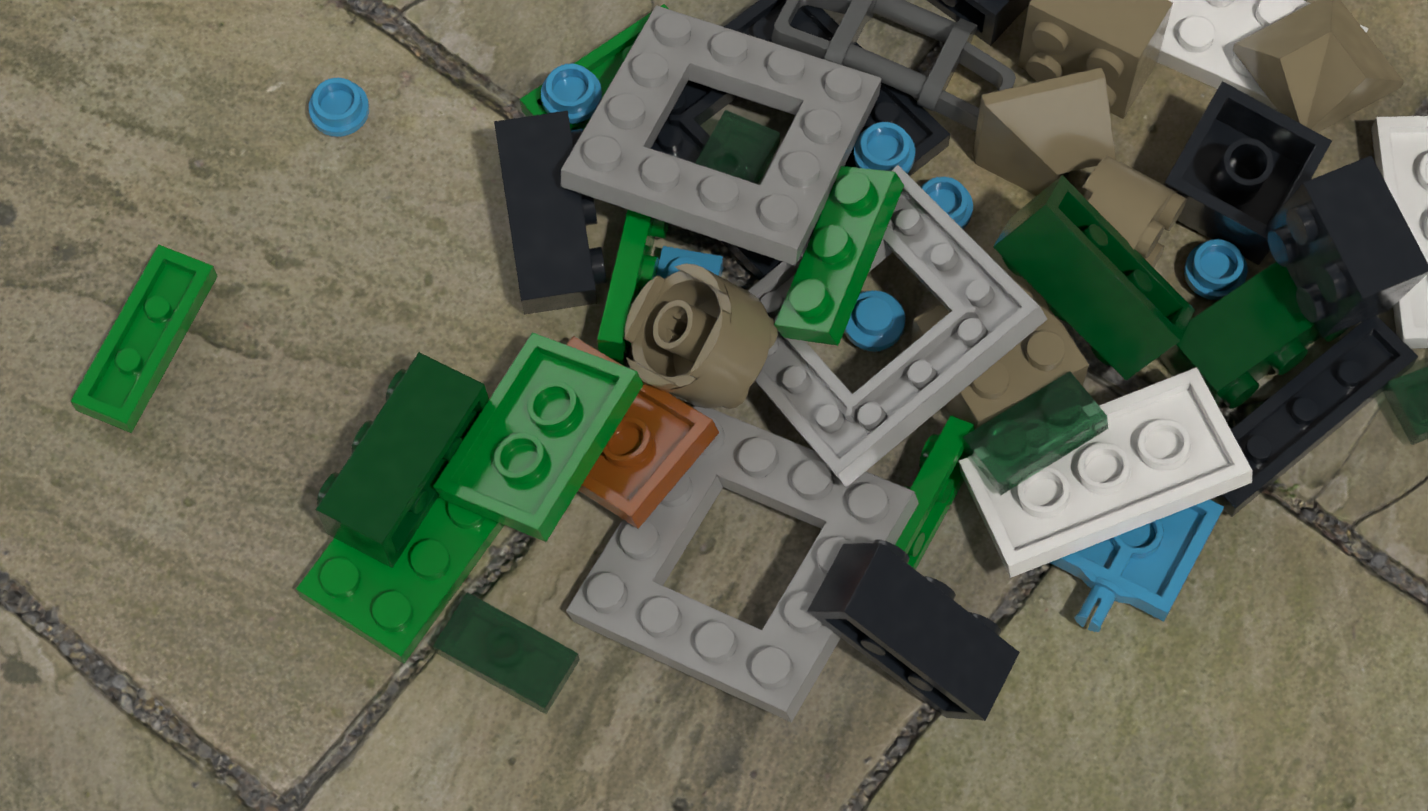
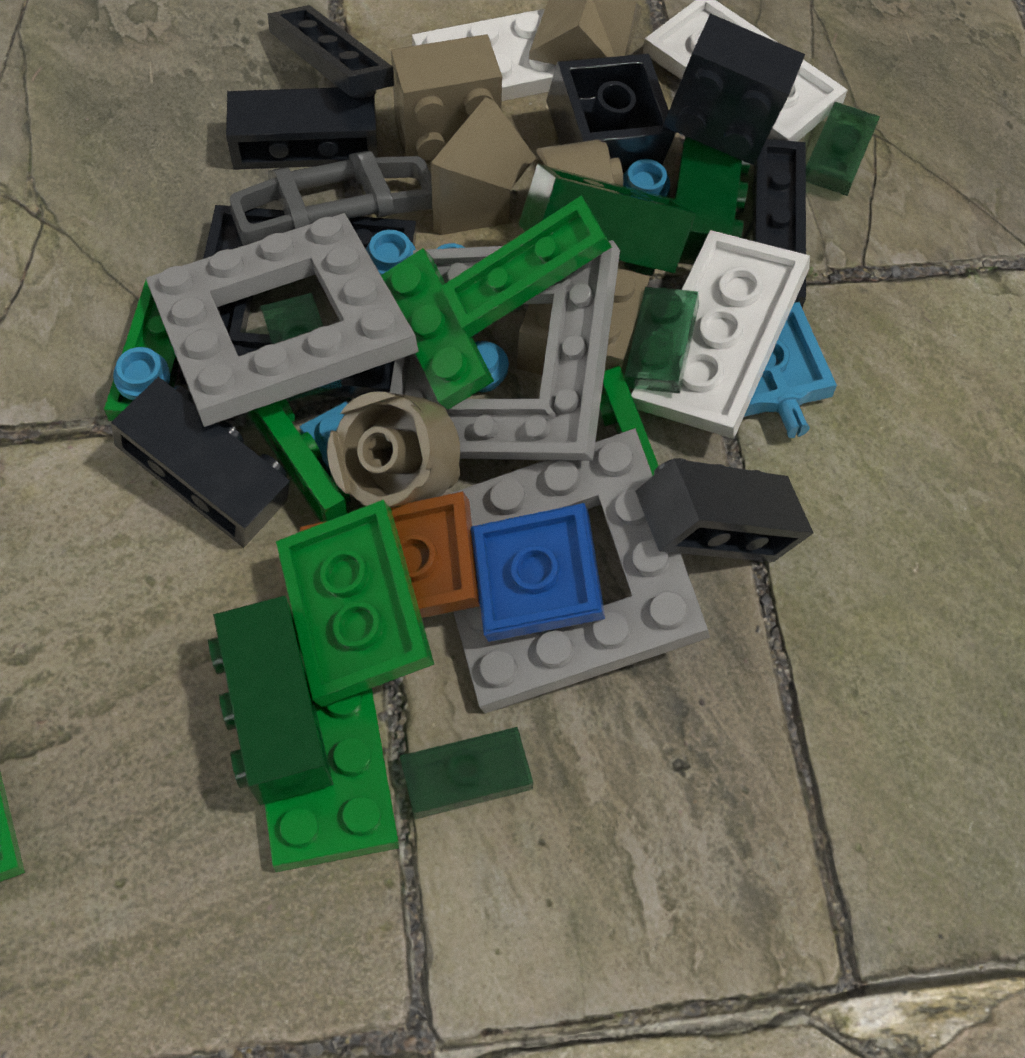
camera: 50 degrees left, 5 degrees down
none -> green plate [441,195,612,337]
none -> blue plate [471,503,605,642]

